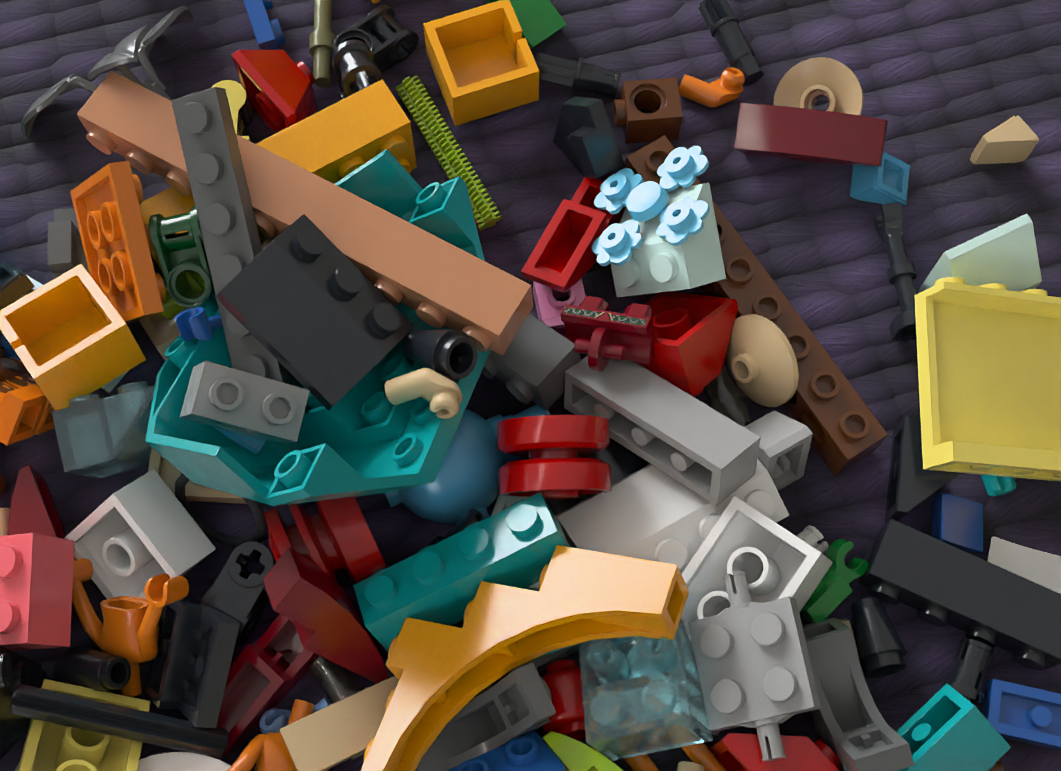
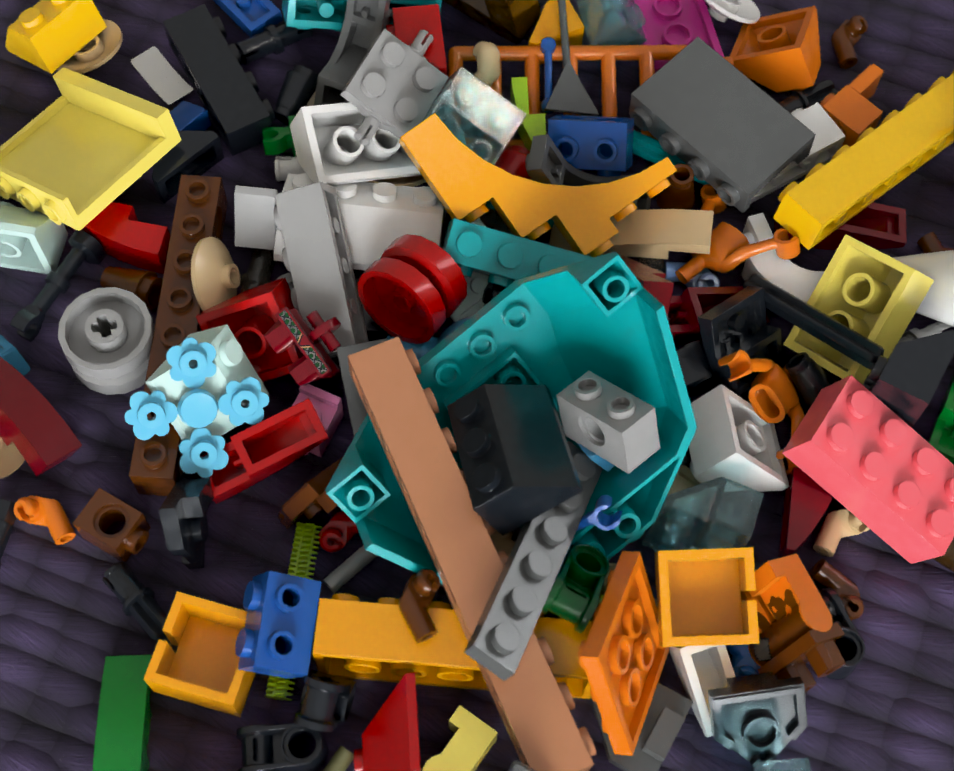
camera: 145 degrees left, 5 degrees down
tan arm [385,368,463,419] -> none
black cone [402,329,478,381] -> none
none -> light grey wheel [58,287,155,395]
none -> red slope [71,202,170,274]
none -> reddish brown cone [100,266,163,310]
none -> blue brick [235,571,322,679]
none -> reddish brown plate [278,457,343,529]
none -> reddish brown arm [398,569,440,643]

